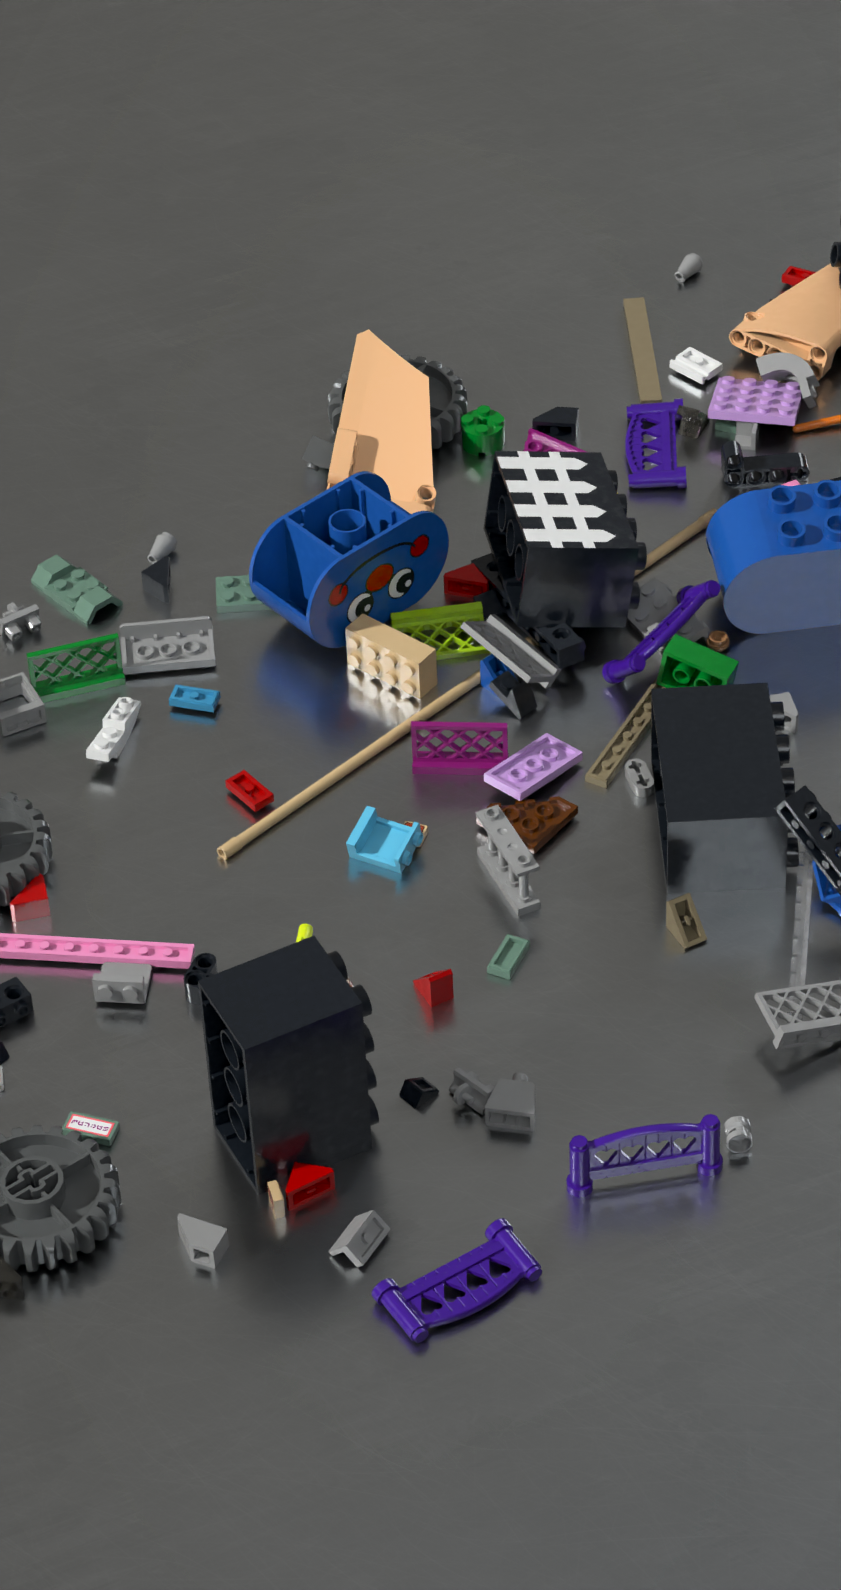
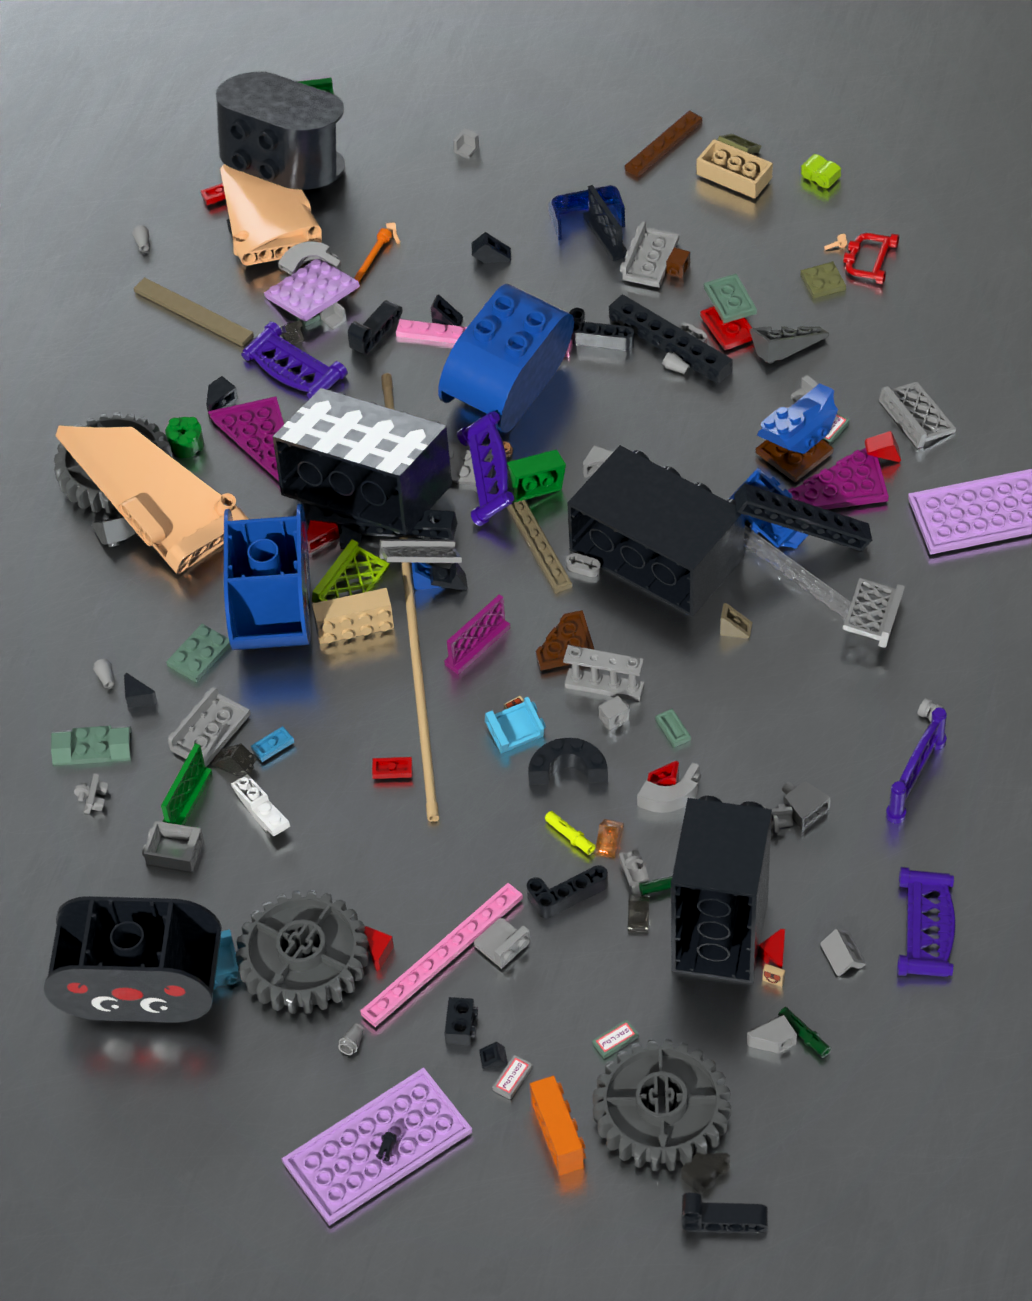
camera: 50 degrees left, 10 degrees up
lavender plate [484,733,583,801] -> none
white plate [670,347,722,384] -> none
none -> clear smoke slope [211,744,257,776]
none -> black brick [528,738,608,785]
none -> light grey brick [598,696,630,731]
none -> light grey arch [637,762,701,813]
none -> dark green pin [778,1007,831,1058]

